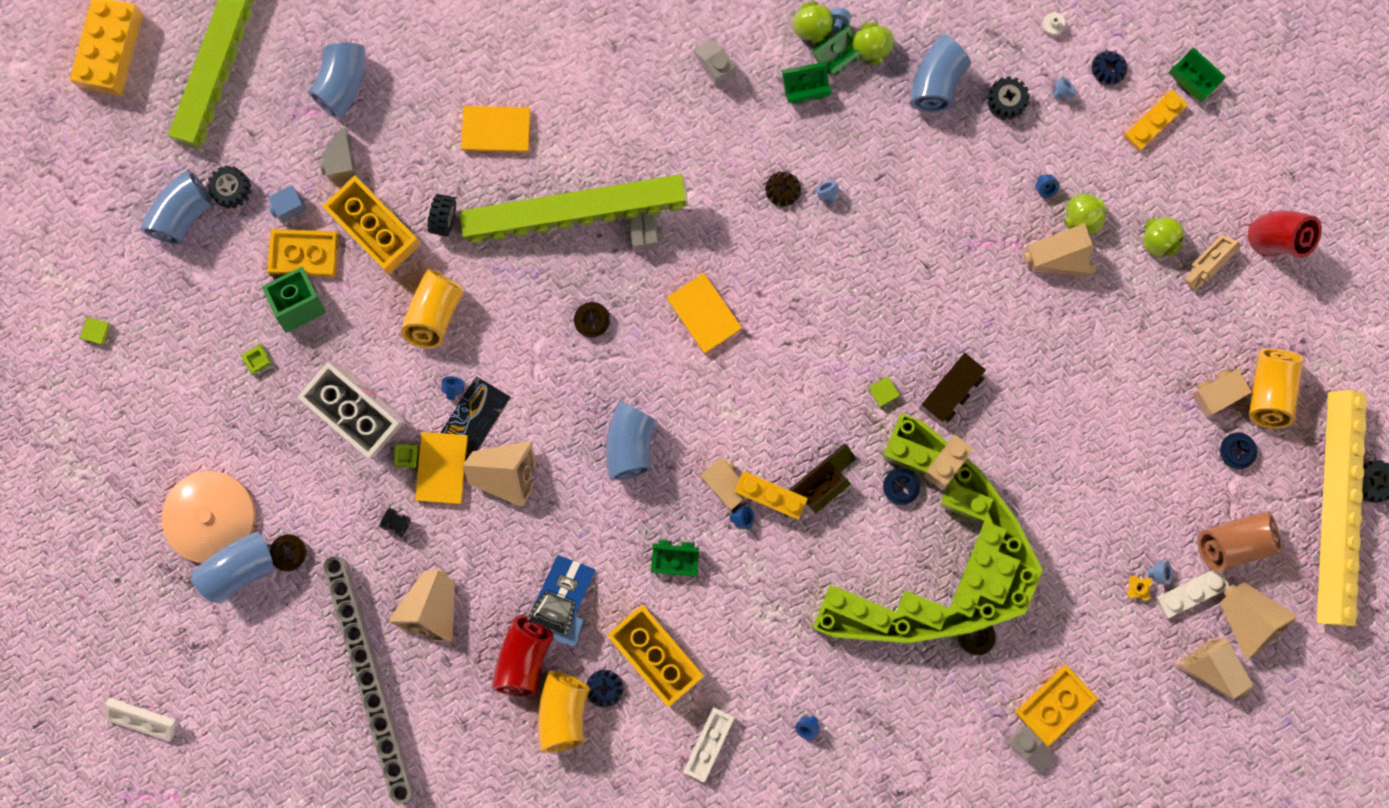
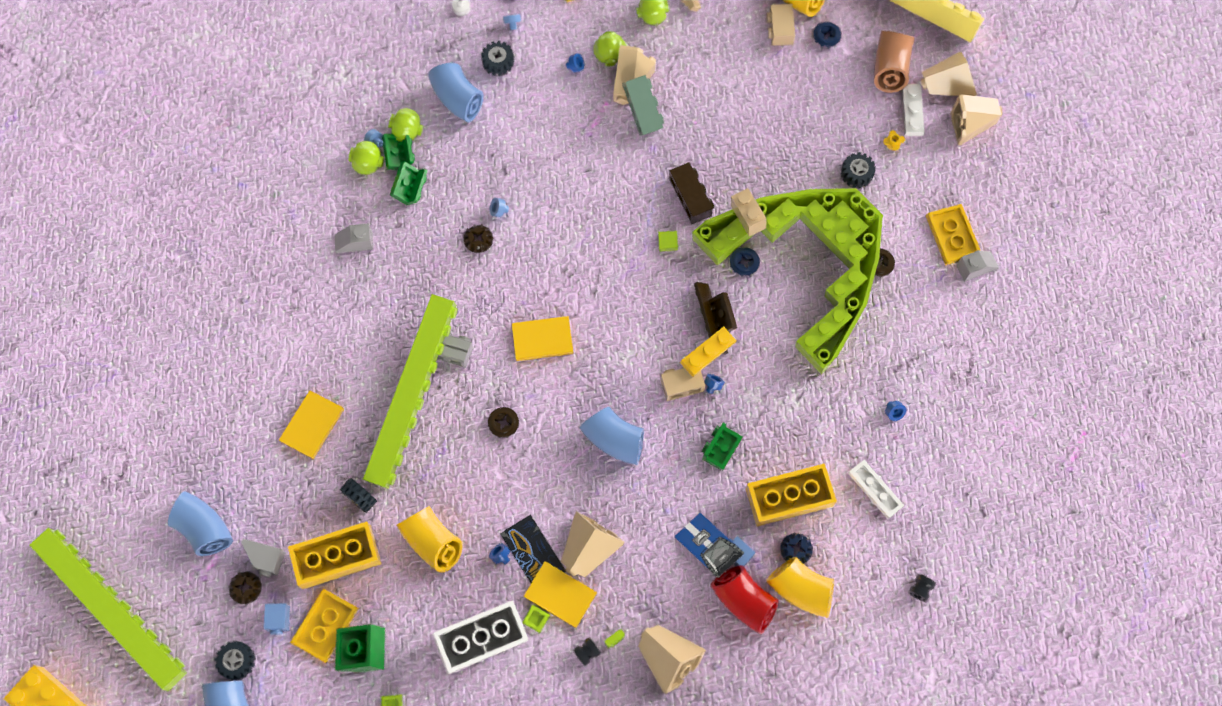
camera: 70 degrees left, 10 degrees down
medium blue tile [1148,561,1172,585] -> none
none -> dark brown gear [228,571,262,604]
none -> lime tile [604,629,625,649]
none -> sand green brick [622,75,664,136]
none -> black wheel [841,152,876,188]

